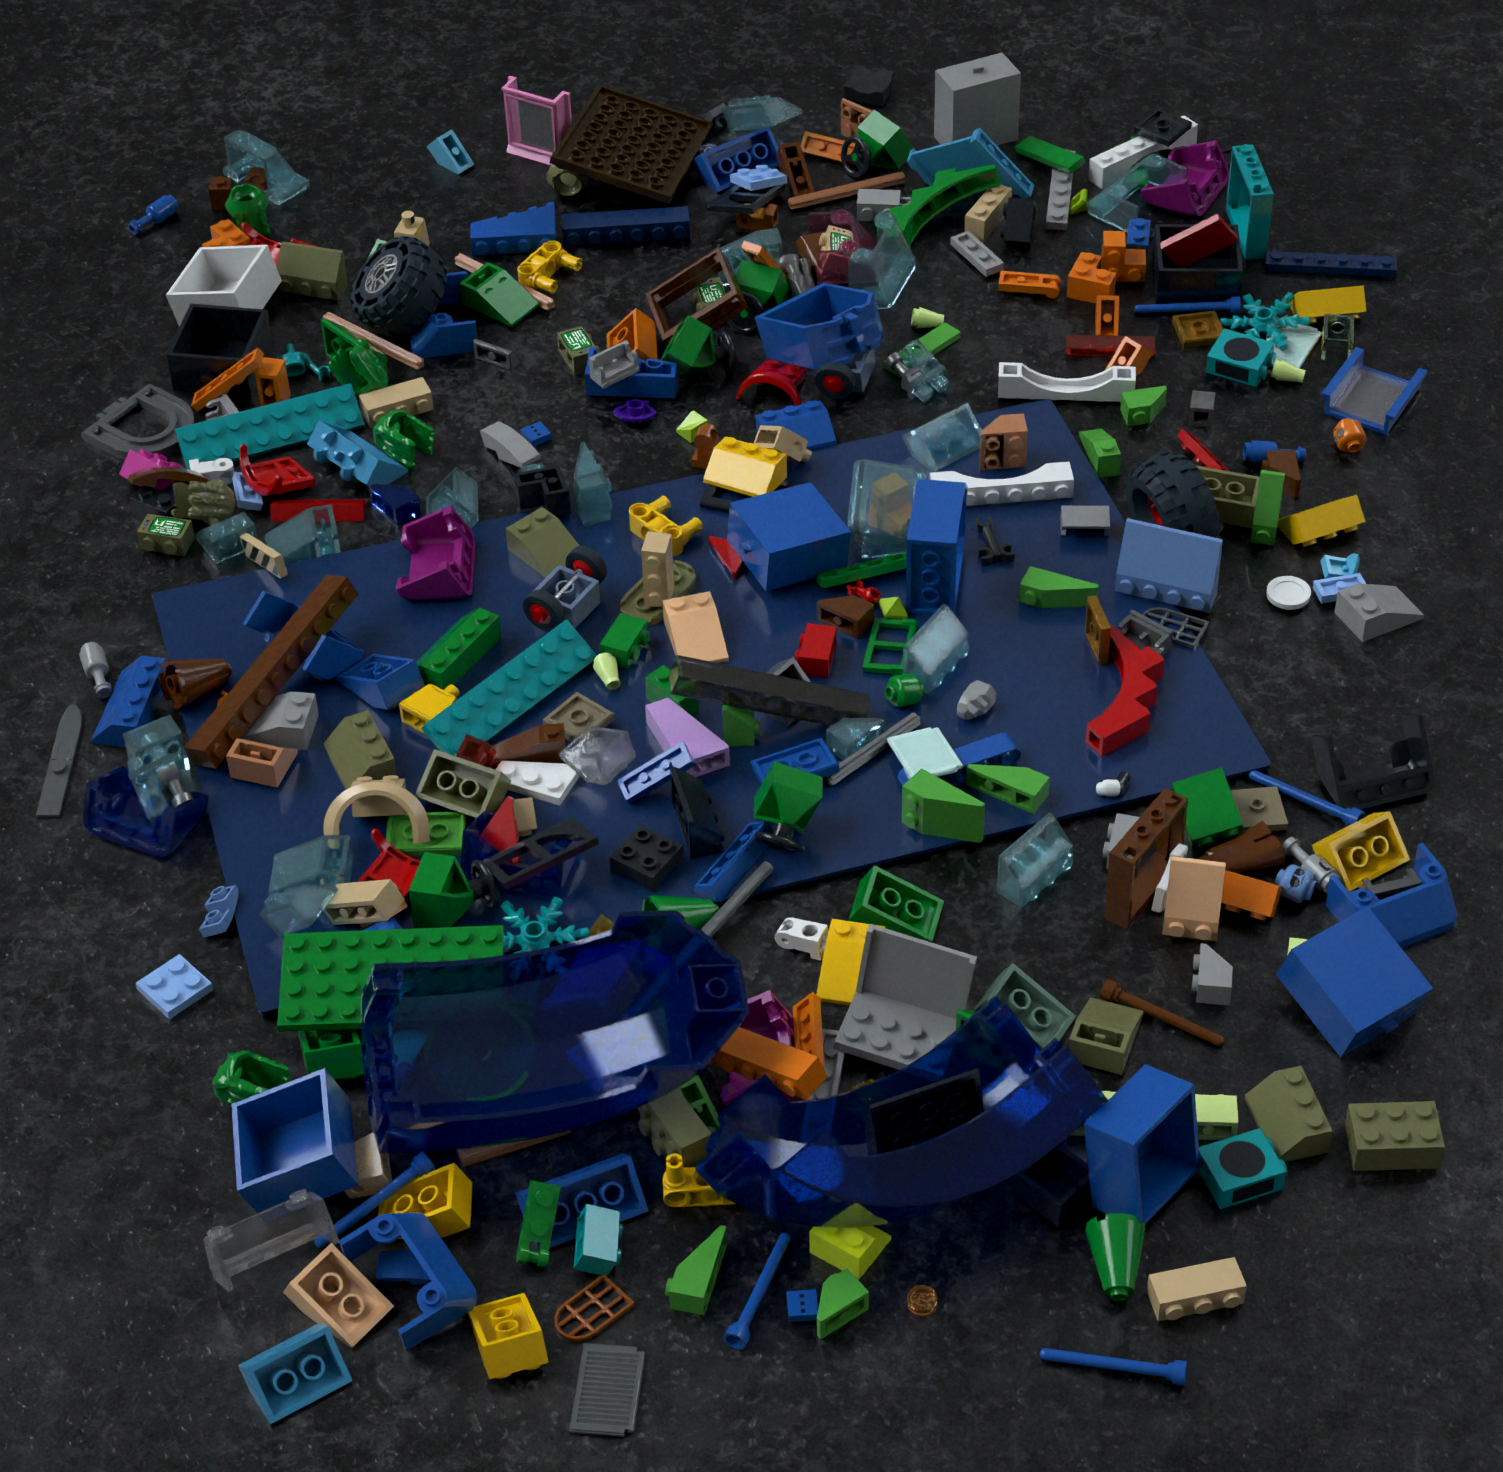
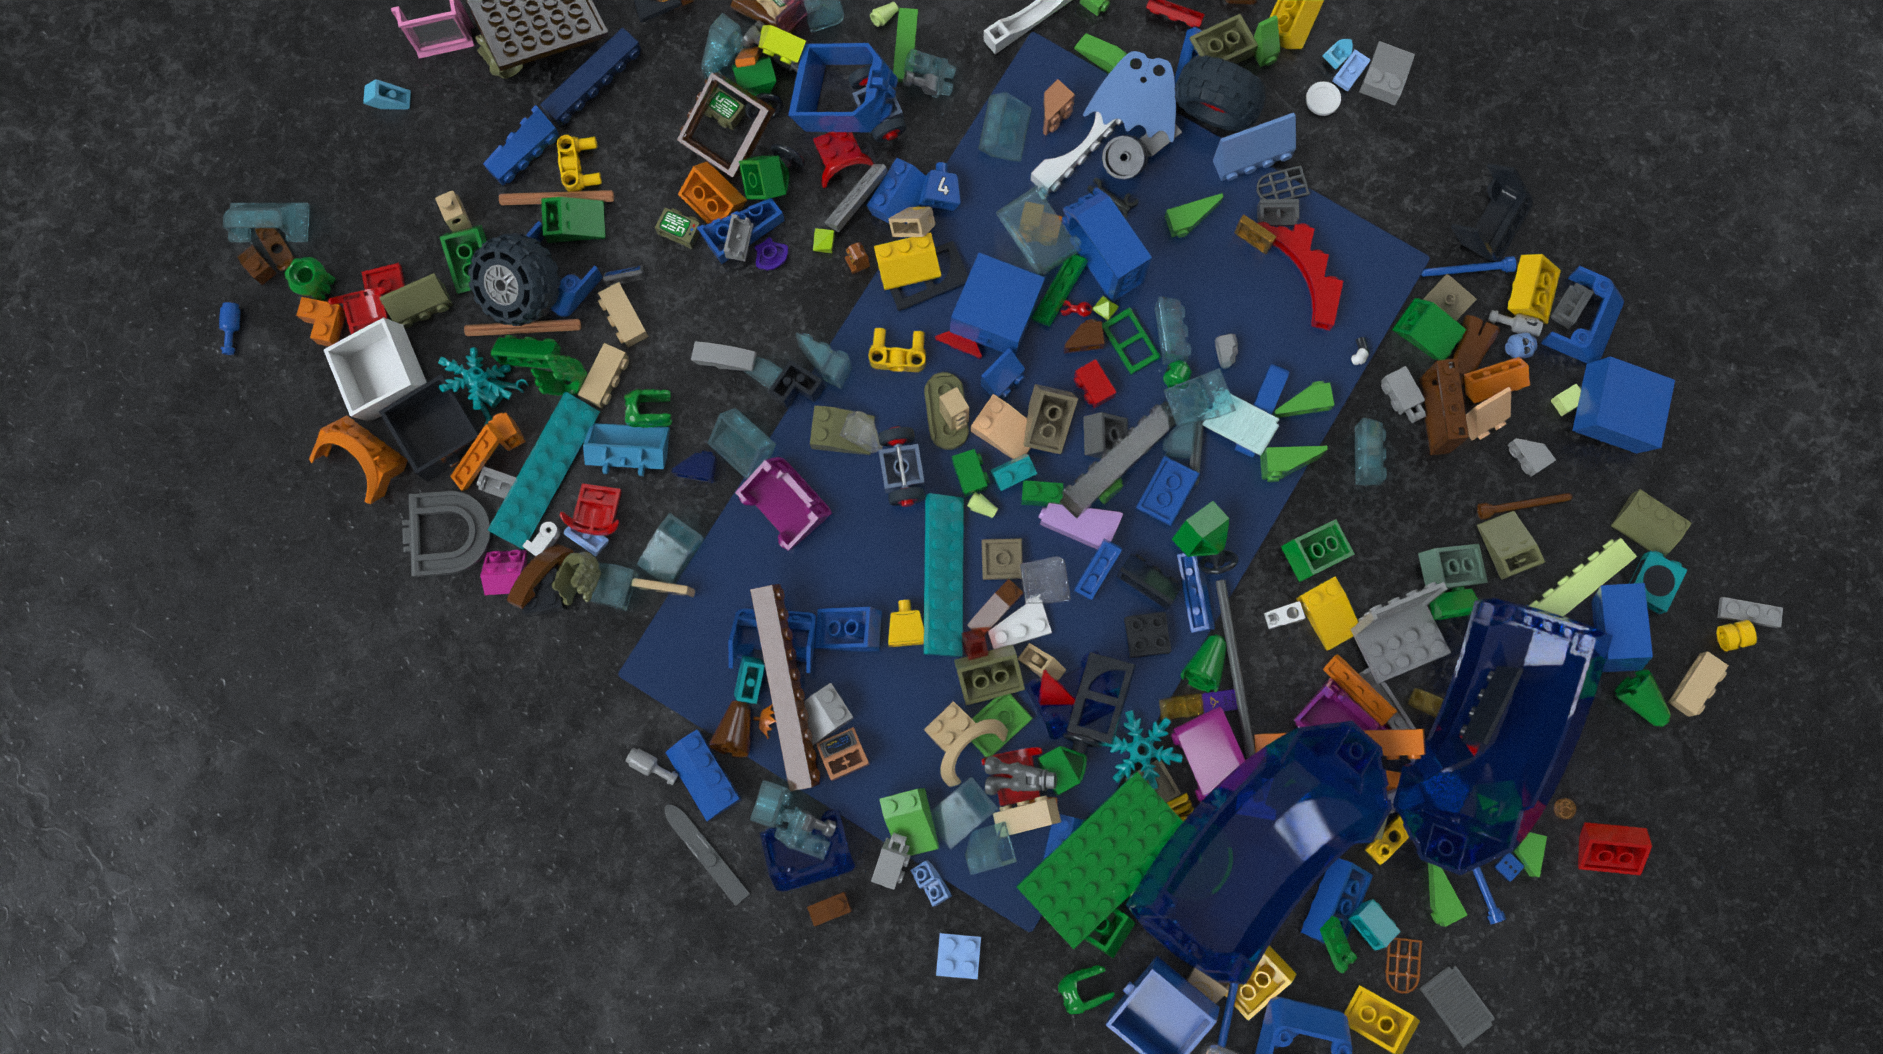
camera: 40 degrees left, 35 degrees up
olive brick [137,514,195,556] -> none
red slope [270,500,367,522] -> none
olive slope [323,710,397,789] -> none
green slope [416,607,502,690] -> none
blue tile [520,421,552,447] -> none
blue piece [1039,1348,1187,1386] -> none
olive brick [1345,1101,1445,1171] -> none
none -> orange piece [309,415,408,504]
none -> teal piece [438,347,513,410]
none -> tan brick [598,282,649,348]
none -> teal brick [734,655,765,704]
none -> neon yellow slope [759,25,806,65]
none -> reddish brown slope [807,892,853,926]
none -> light grey slope [824,164,888,232]
none -> clear slope [840,411,882,453]
none -> light grey brick [871,832,911,890]
none -> bright green slope [880,788,939,856]
none -> blue torso [919,162,960,211]
none -> blue slope [981,348,1025,399]
none -> dark grey piece [985,756,1057,795]
none -> teal brick [990,453,1037,491]
none -> dark tan slope [1024,384,1078,454]
none -> medium blue piece [1083,51,1176,142]
none -> wheel [1102,135,1149,179]
none -> clear light blue slope [1164,368,1236,426]
none -> red slope [1578,822,1652,875]
none -> yellow wheel [1716,620,1757,652]
none -> light grey plate [1717,597,1783,628]

